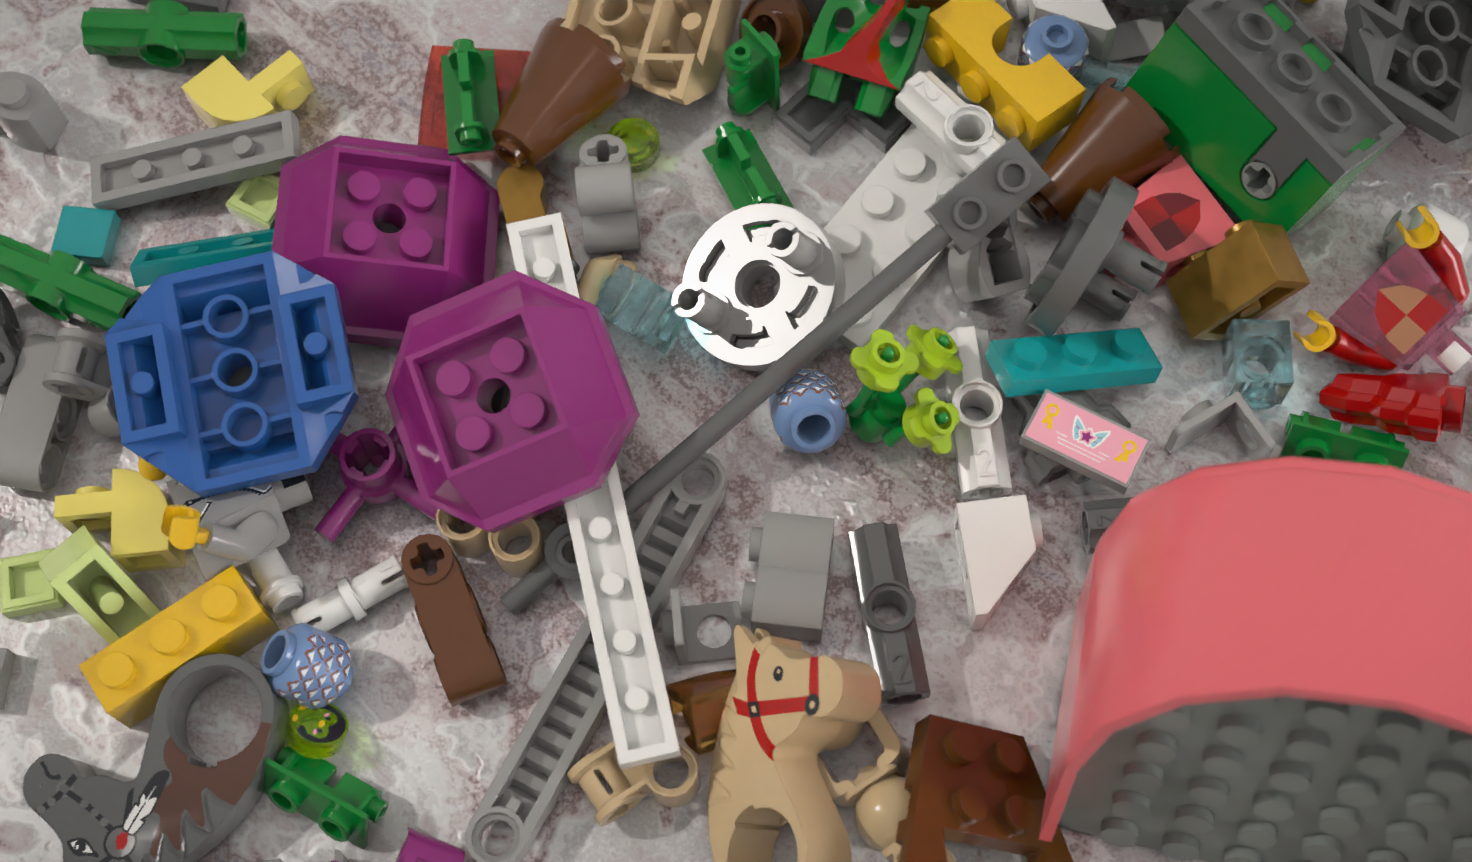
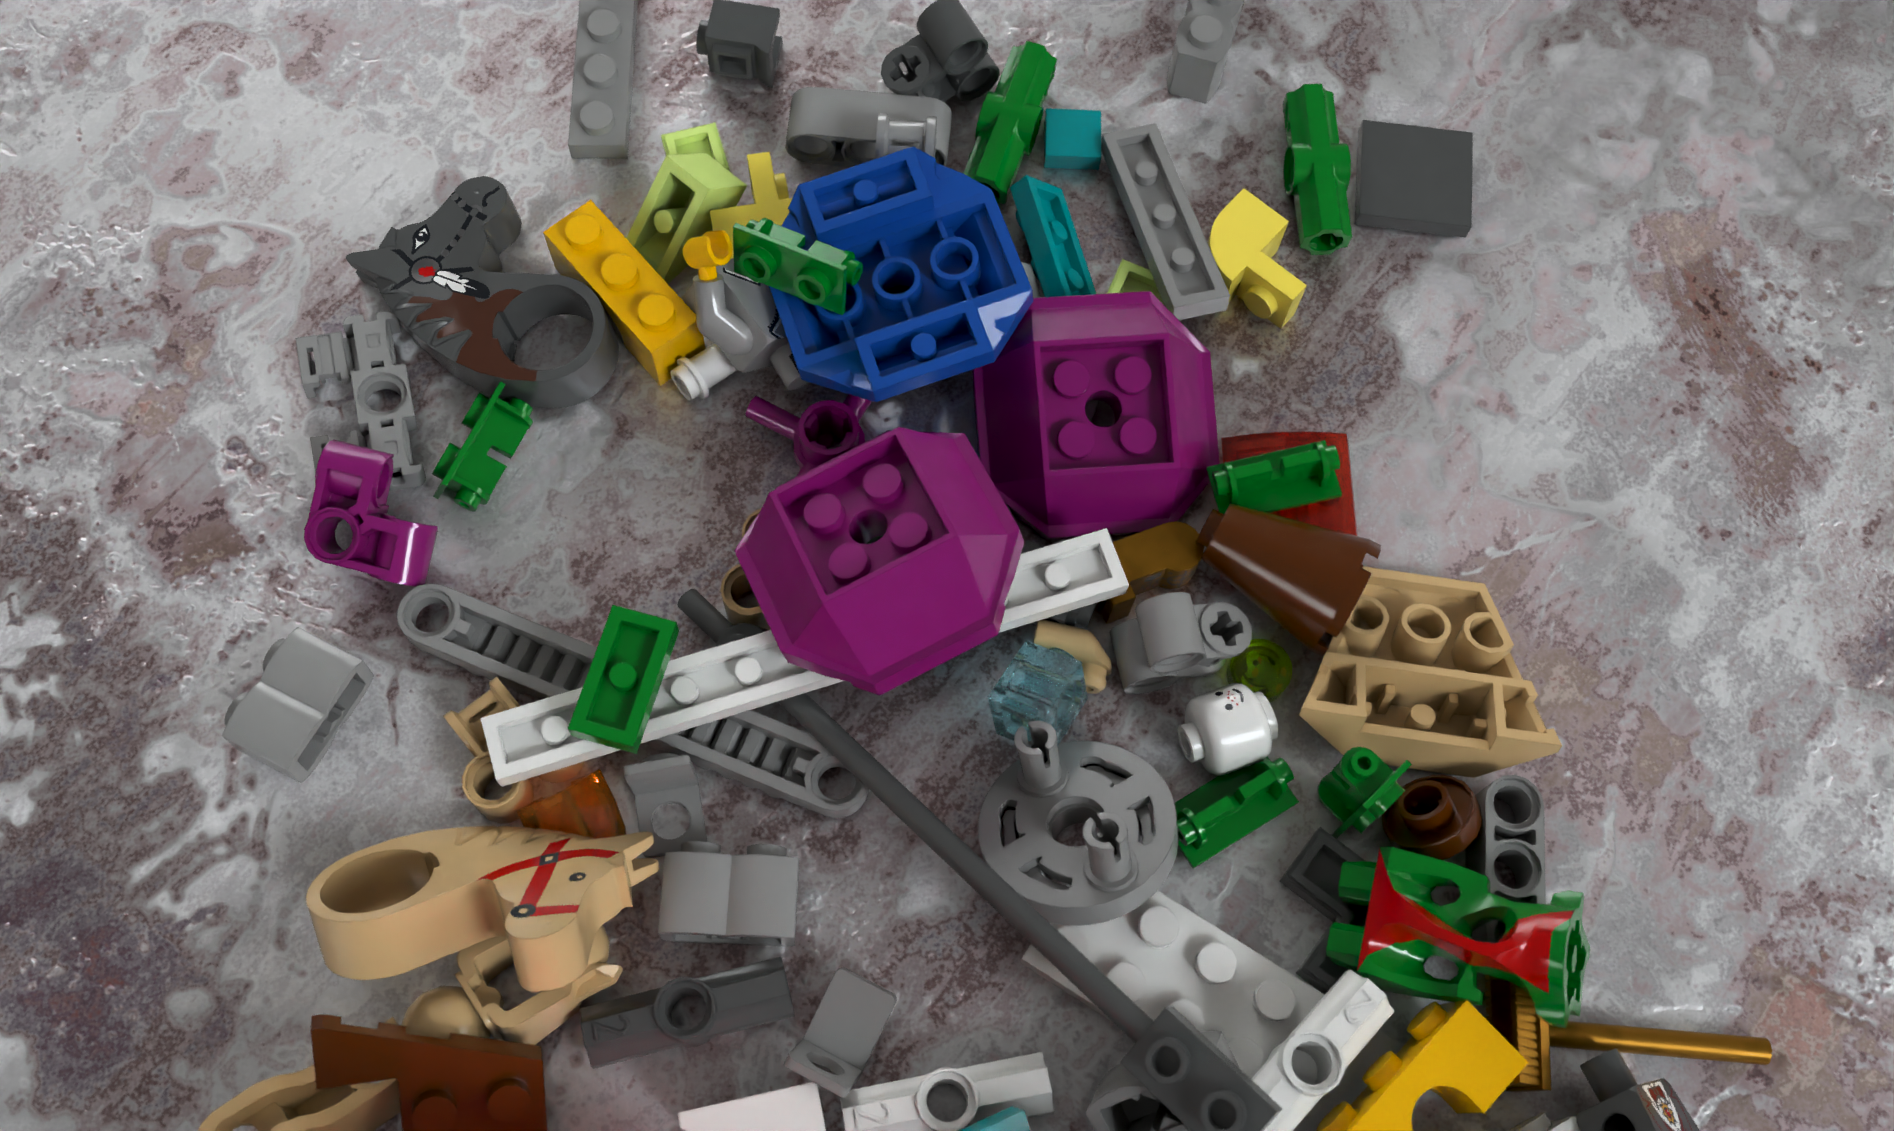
camera: 75 degrees right, 0 degrees up
medium blue head [261,623,353,710] -> none
clear neon green tile [285,703,349,759] -> none
white pin [291,554,409,632] -> none
reddish brown piece [401,533,508,707] -> none
medium blue head [769,369,847,454] -> none
lime plant [846,324,963,455] -> none
none -> green plate [568,605,679,754]
none -> green hinge [733,218,863,315]
none -> light grey bracket [784,967,897,1097]
none -> white head [1177,683,1279,776]

